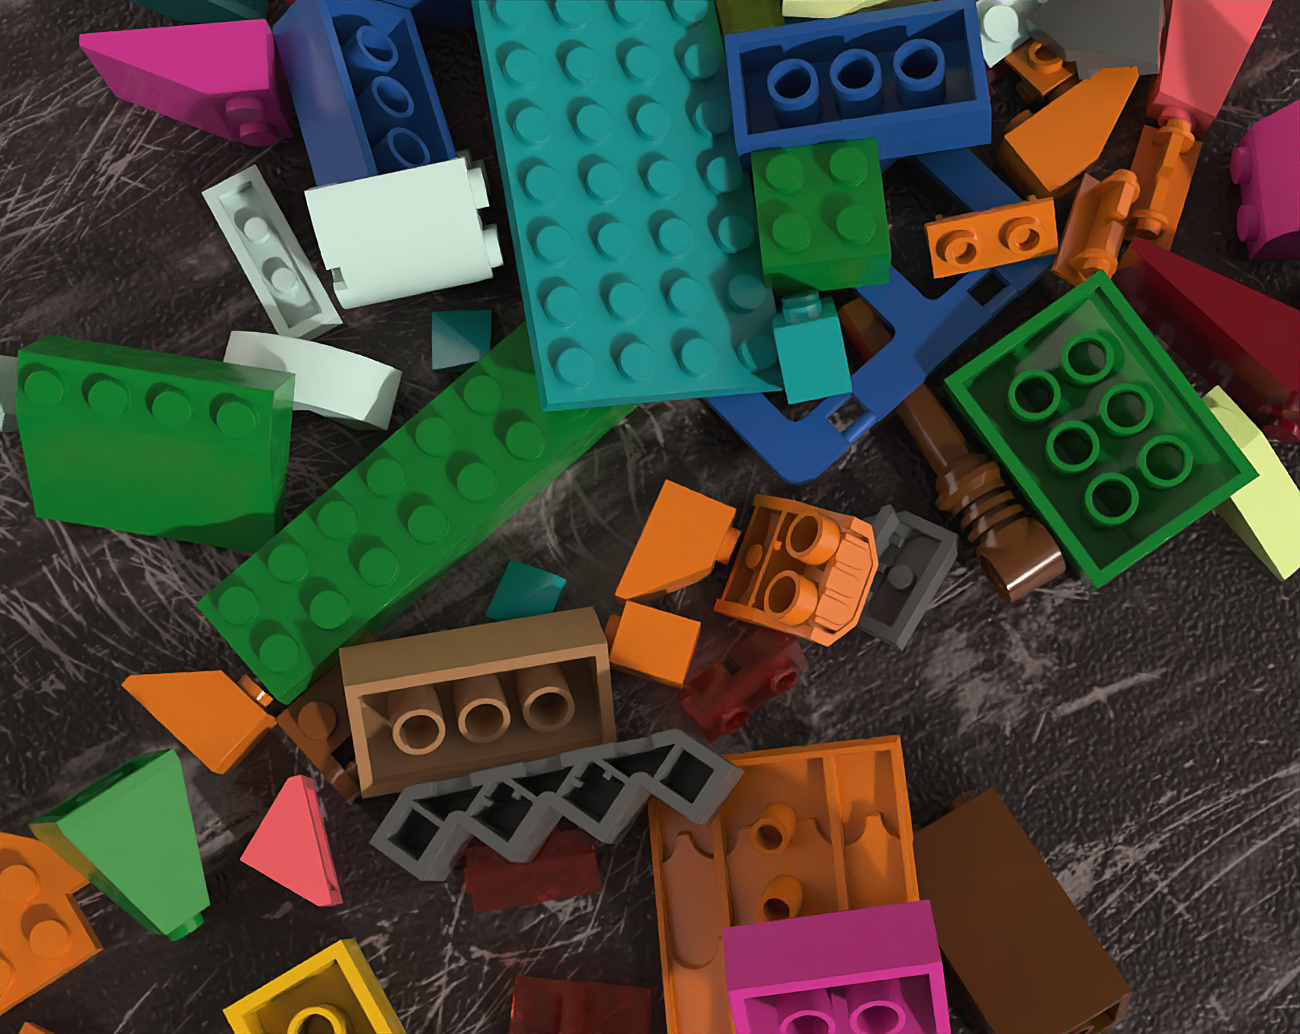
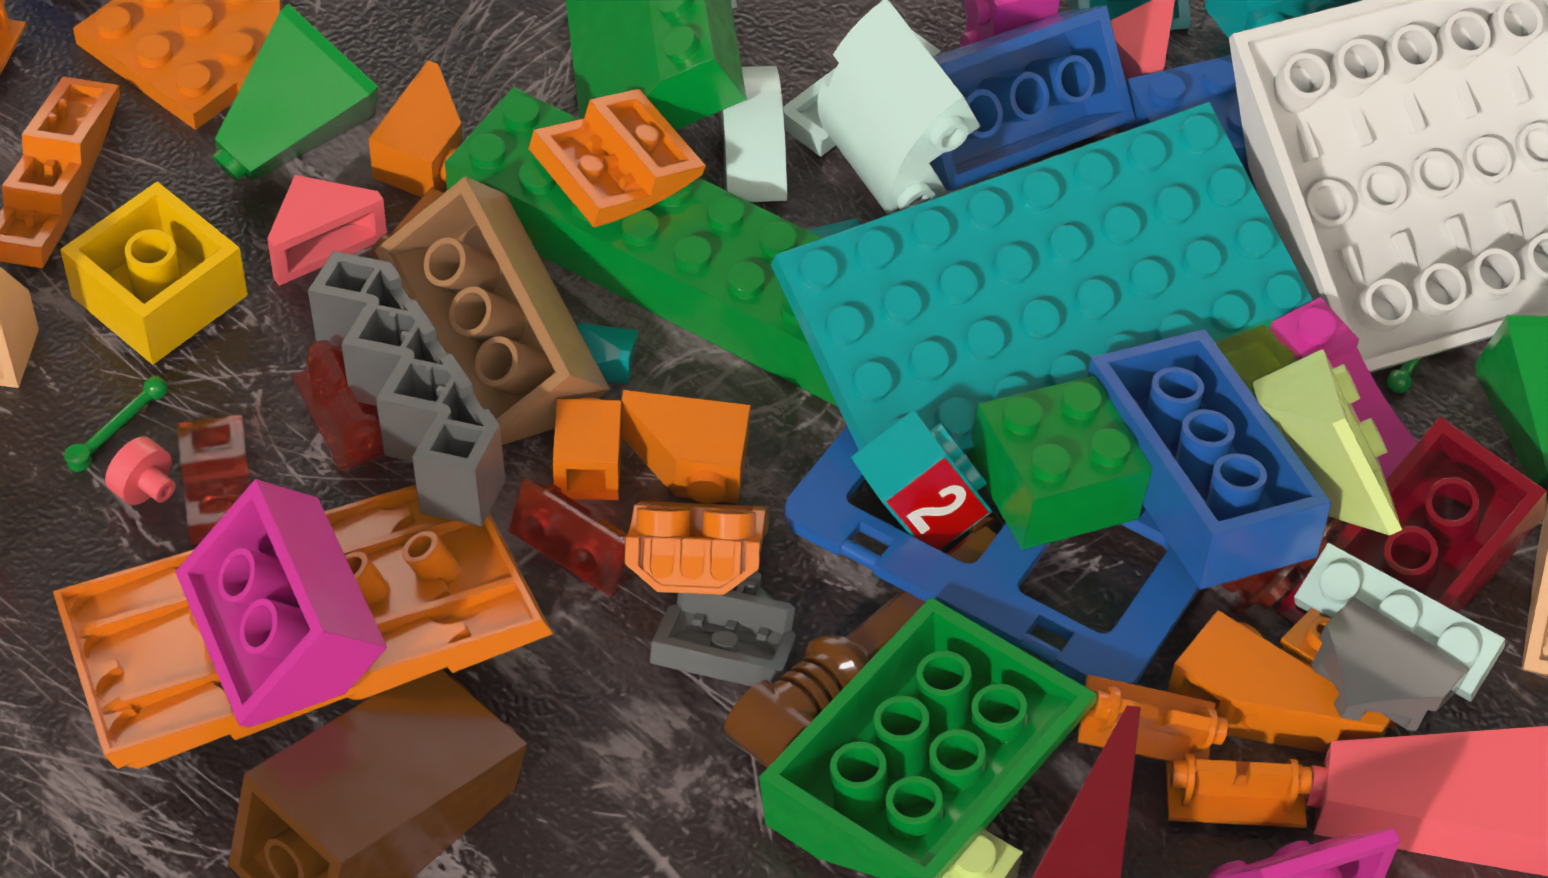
camera: 65 degrees right, 25 degrees down
orange hinge [923,195,1059,279] -> none
none -> orange slope [528,89,706,227]

